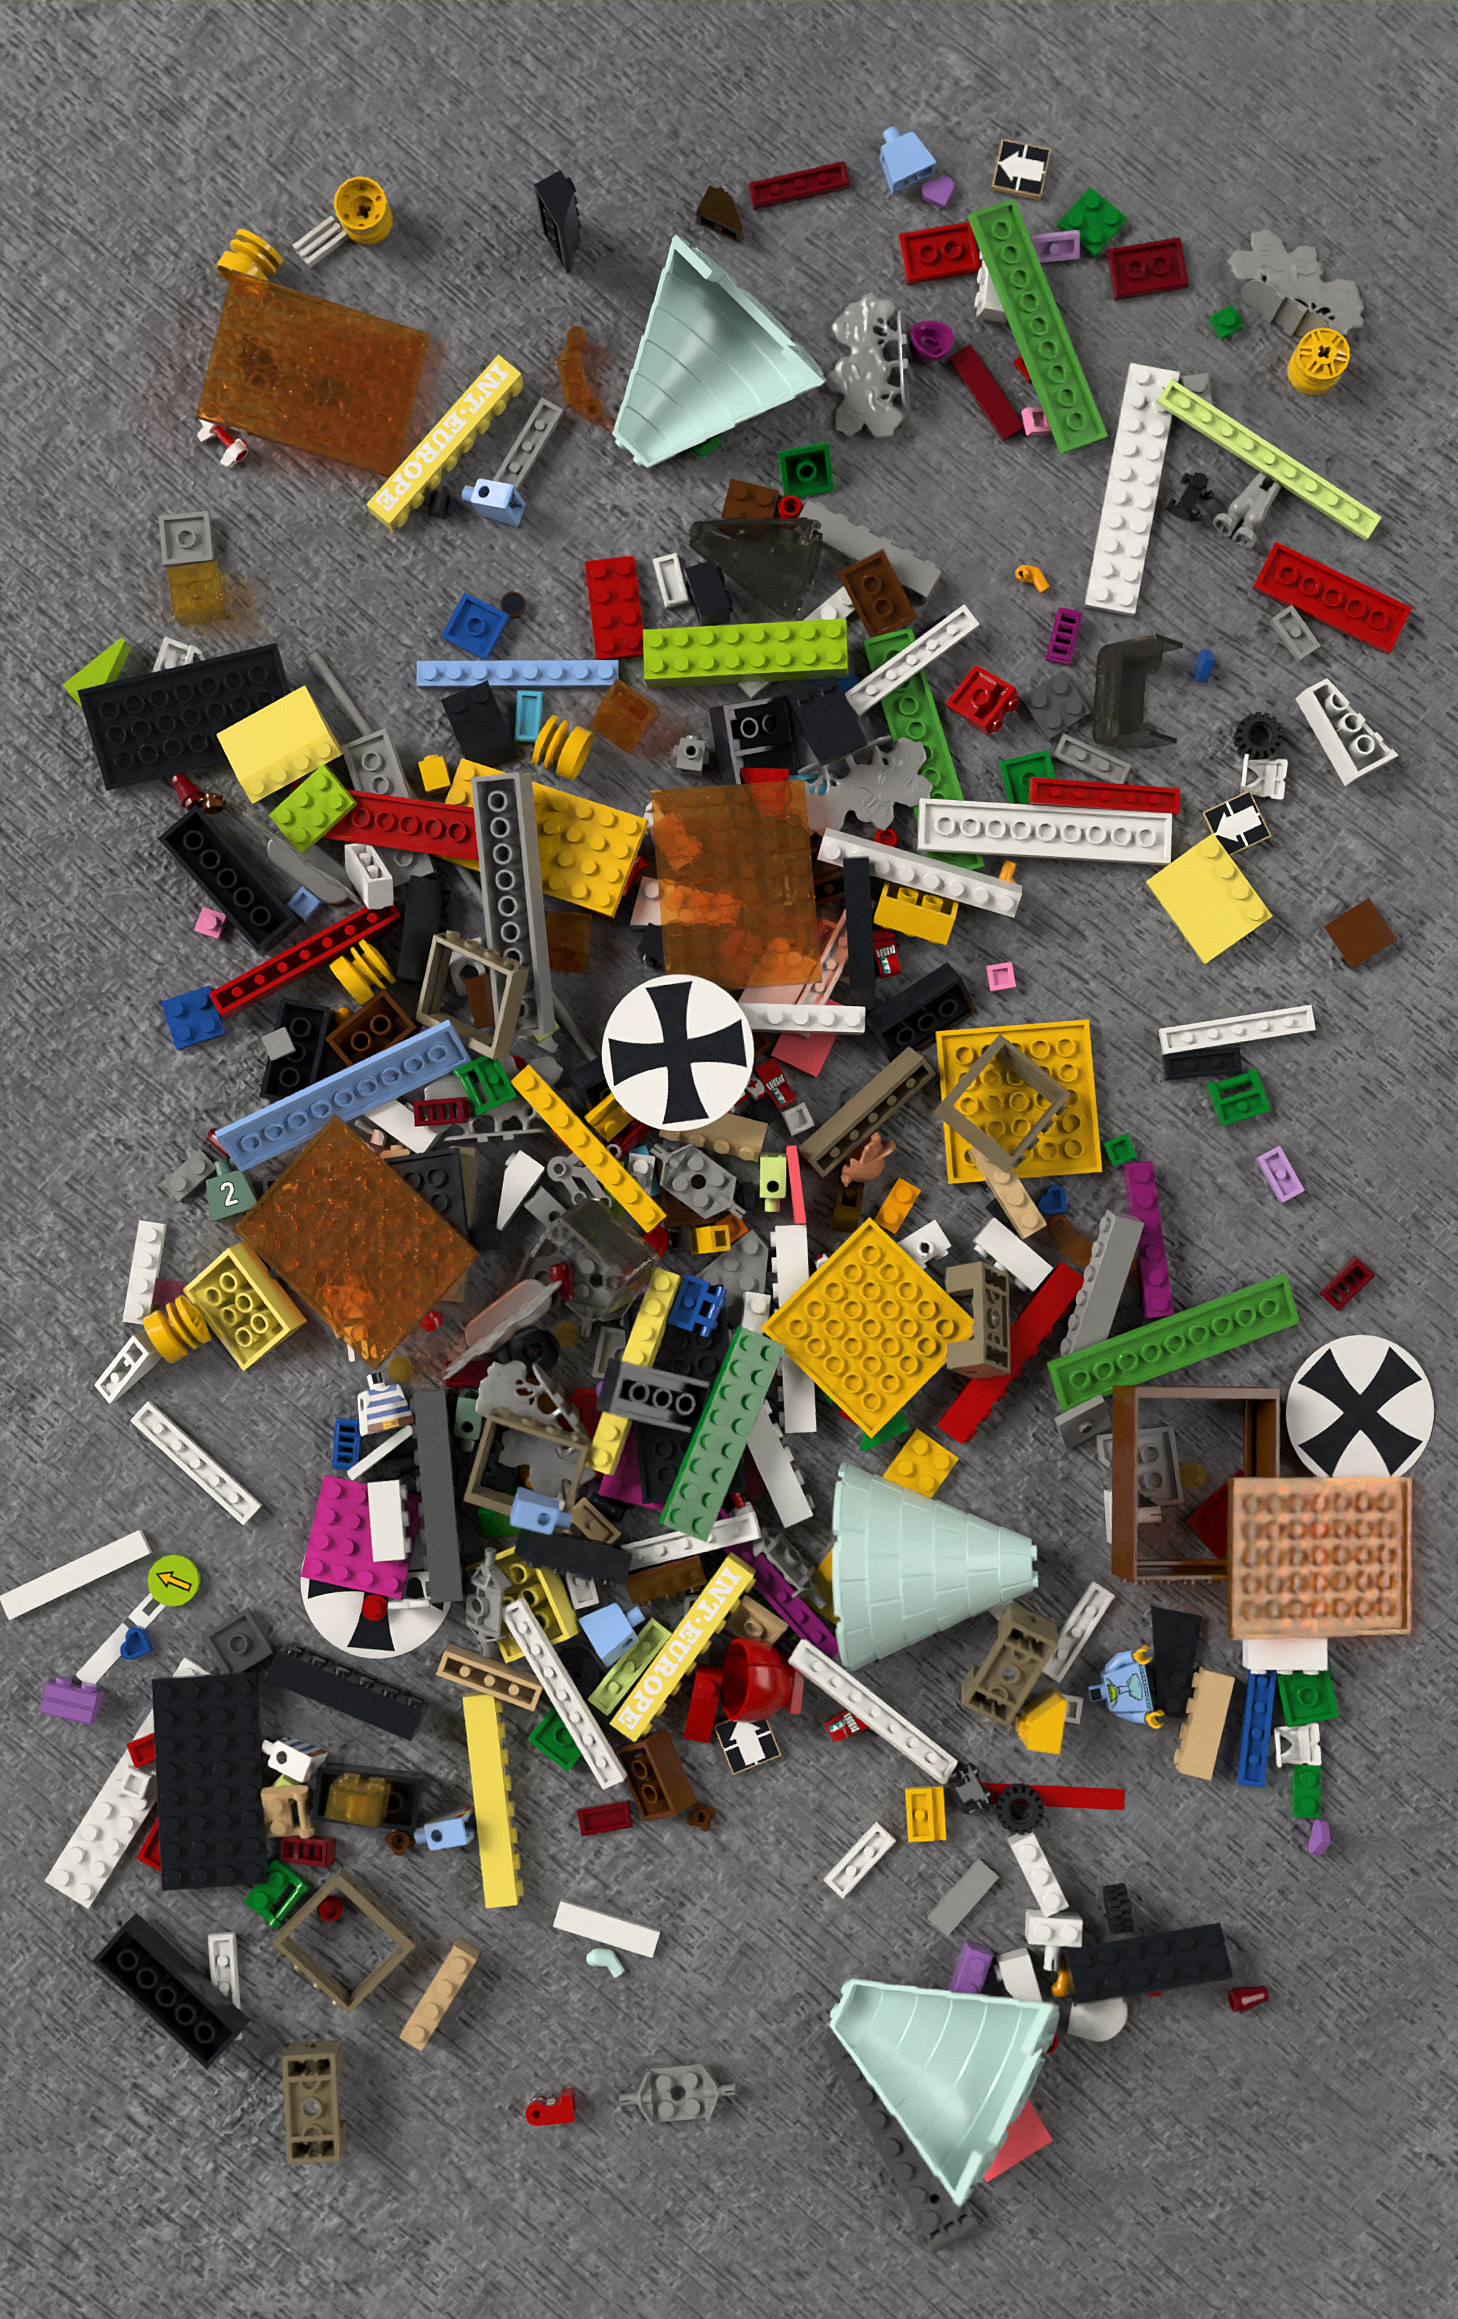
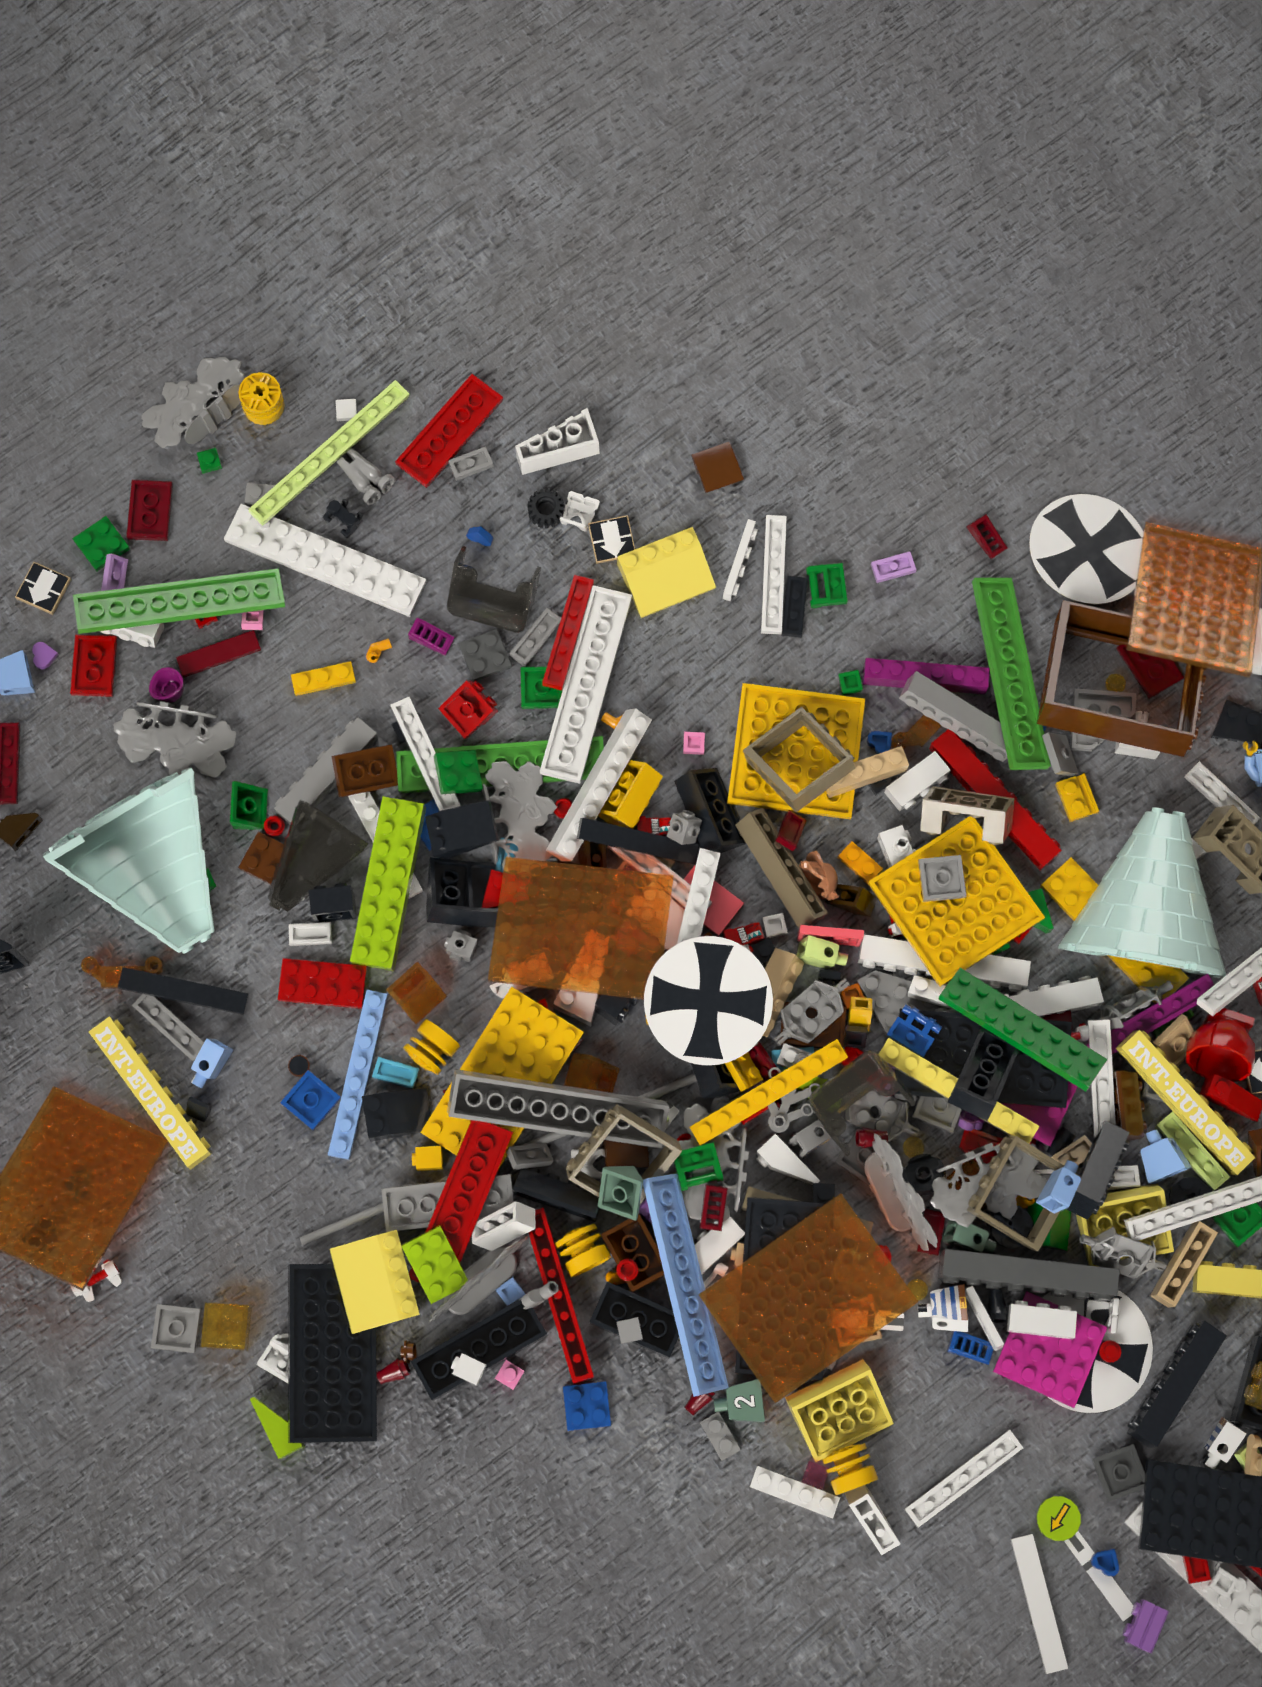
camera: 85 degrees left, 10 degrees down
none -> black tile [118,967,248,1015]
none -> yellow plate [291,661,356,696]
none -> white tile [336,399,357,421]
none -> green plate [434,750,483,795]
none -> white brick [451,1354,487,1386]
none -> light grey plate [506,1143,554,1170]
none -> light grey piece [519,1281,559,1309]
none -> sand green slope [598,1166,643,1221]
none -> red plate [616,1259,638,1281]
none -> light grey brick [667,810,702,845]
none -> white plate [723,519,758,601]
none -> dark red tile [775,810,807,851]
none -> light grey plate [918,855,966,902]
none -> yellow plate [1055,773,1099,822]

